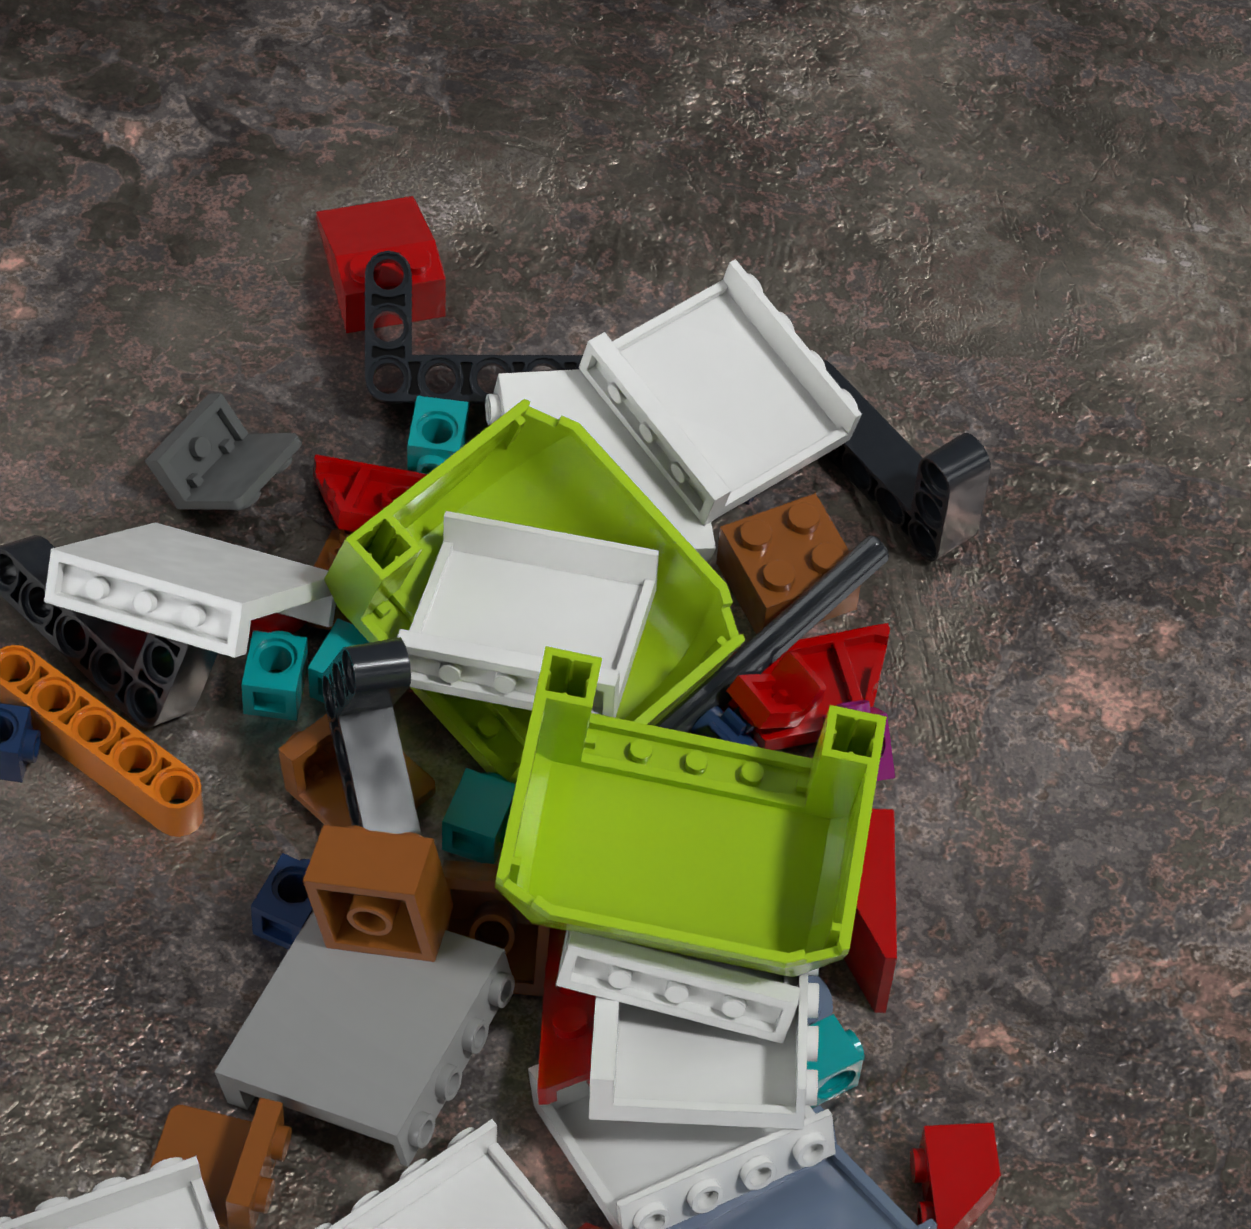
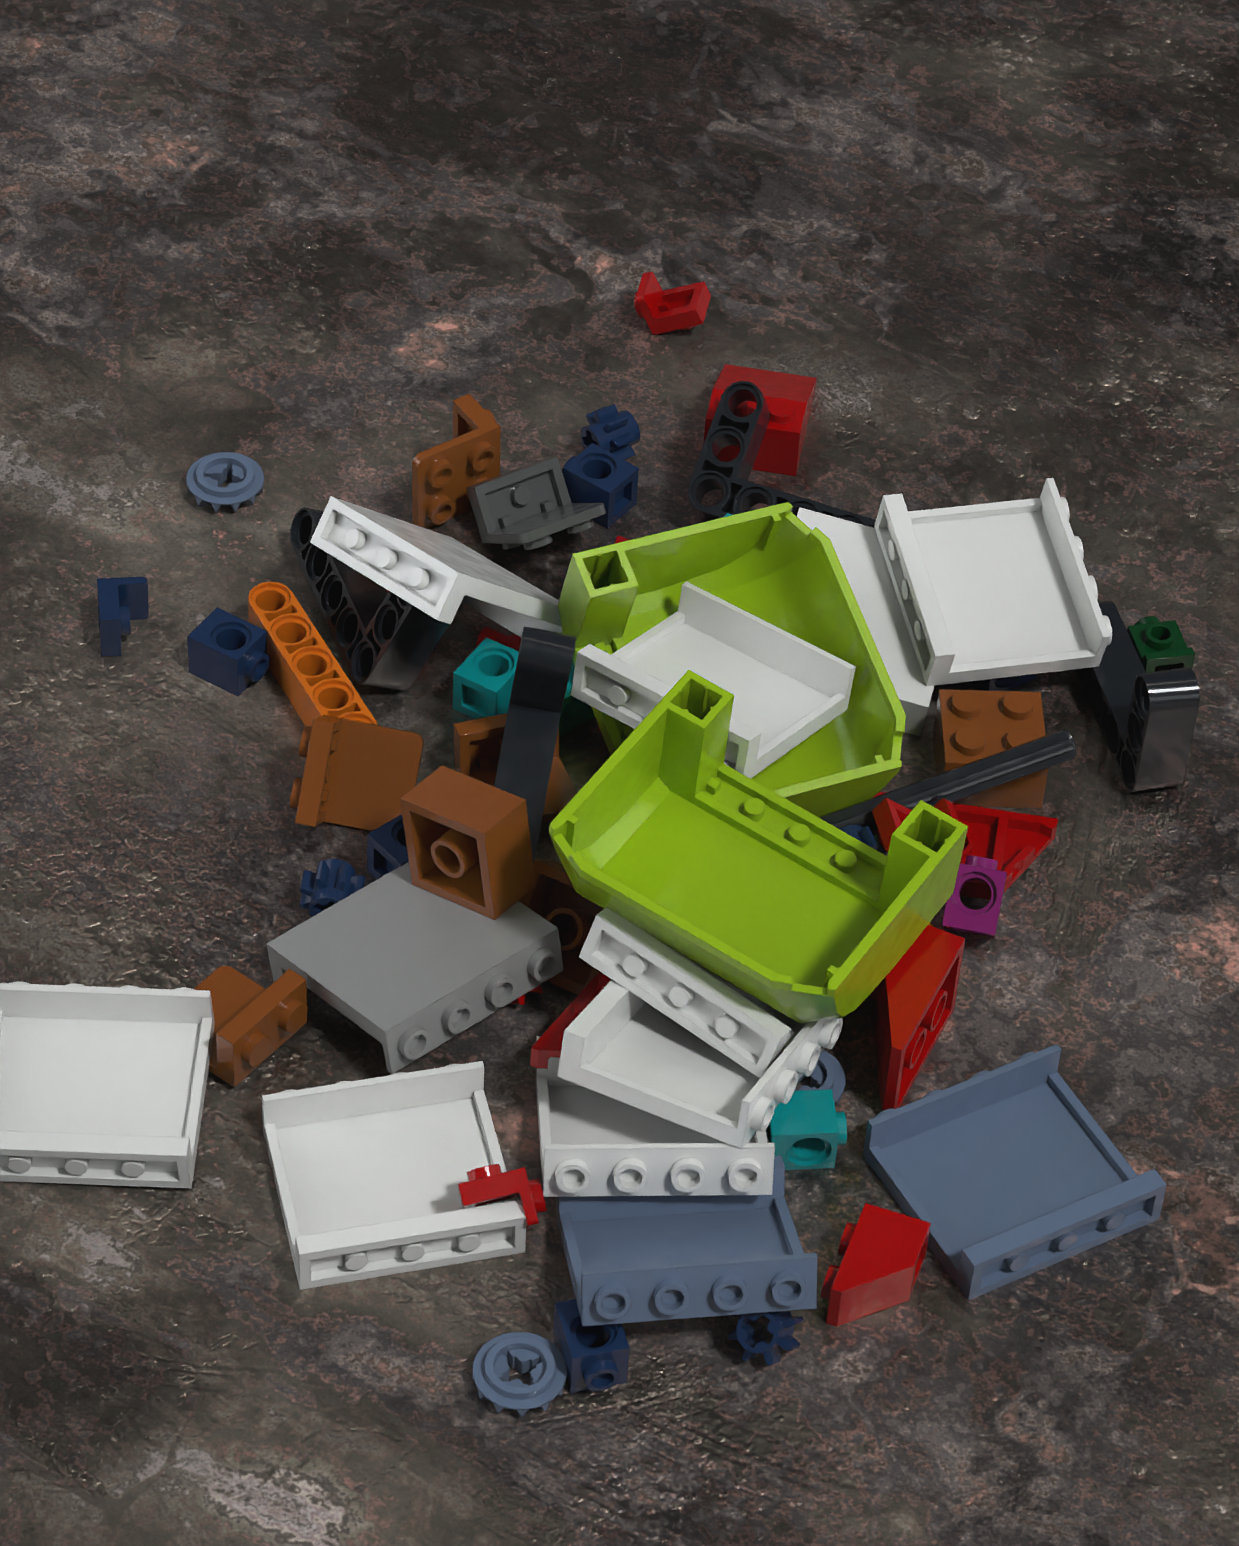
camera: 25 degrees right, 10 degrees down
none -> dark orange bracket [290,715,424,831]
none -> dark blue gear [299,859,365,917]
none -> dark orange bracket [412,394,501,529]
none -> dark blue brick [562,443,639,529]
none -> dark blue gear [581,404,640,460]
none -> red bracket [634,271,711,335]
none -> sand blue panel [863,1044,1167,1301]
none -> dark green brick [1127,616,1195,673]

